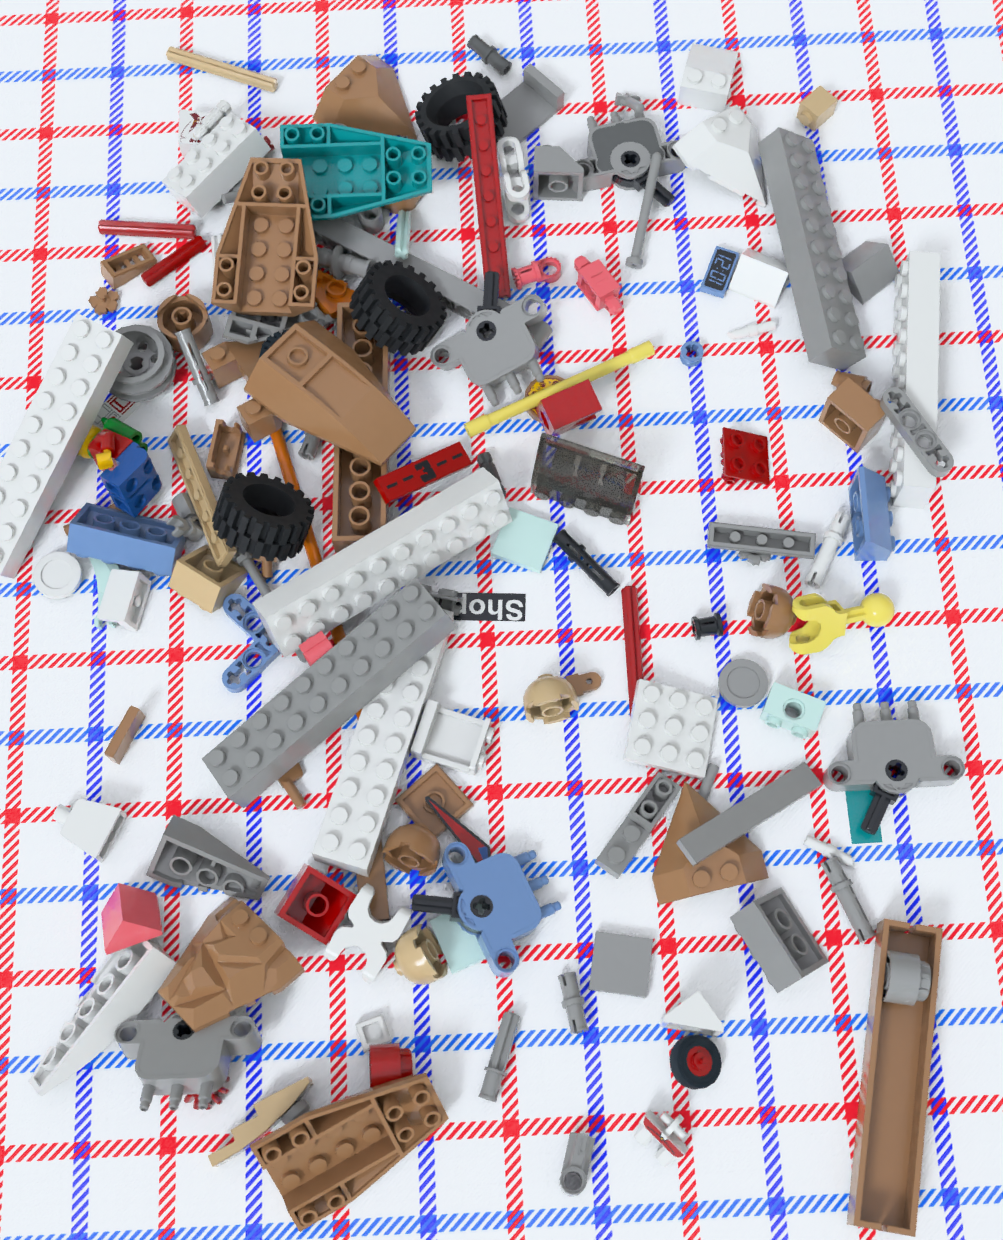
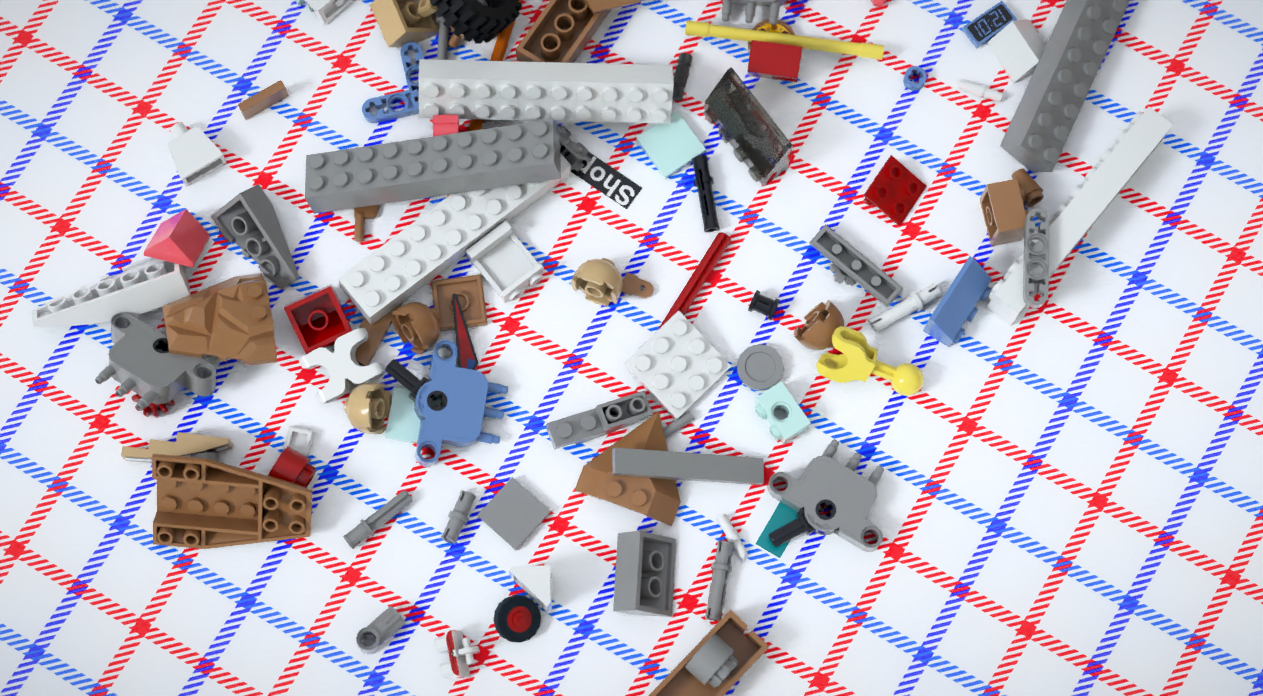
camera: 30 degrees right, 5 degrees up
red tile [373,441,472,505] -> none
light grey slope [842,241,900,305] -> none

